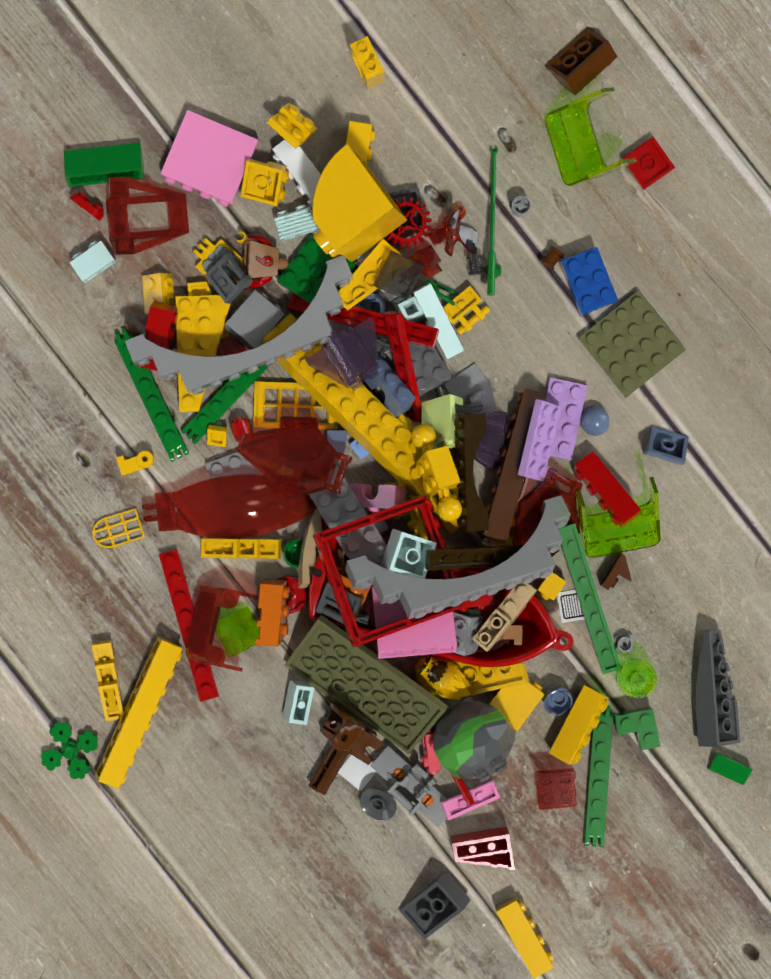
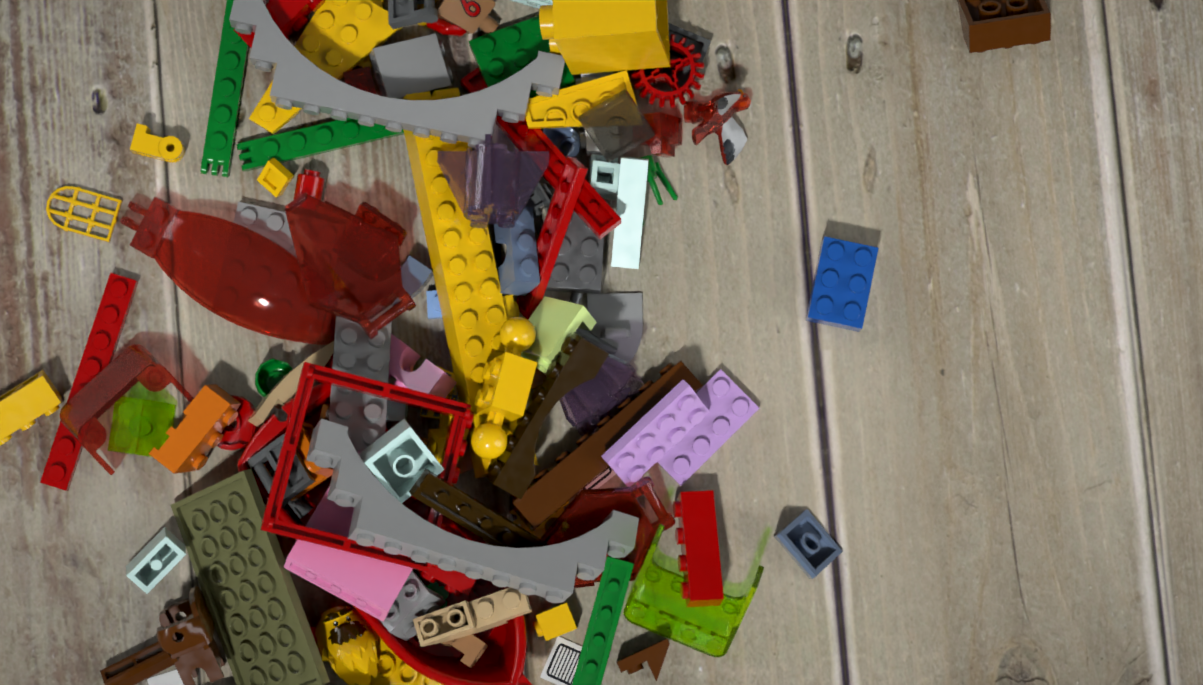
camera: 35 degrees right, 5 degrees down
yellow slope [201,538,281,559] -> none
yellow piece [253,381,338,430] -> none
yellow plate [443,286,490,335] -> none
clear smoke bush [466,254,485,276] -> none
green piece [485,147,501,296] -> none
light grey wheel [511,196,531,217] -> none
reddish brown bush [539,246,565,271] -> none
clear neon green windscreen [545,87,636,186] -> none
olive plate [578,290,686,398] -> none
sand blue hair [581,405,609,436] -> none
red plate [621,136,675,191] -> none

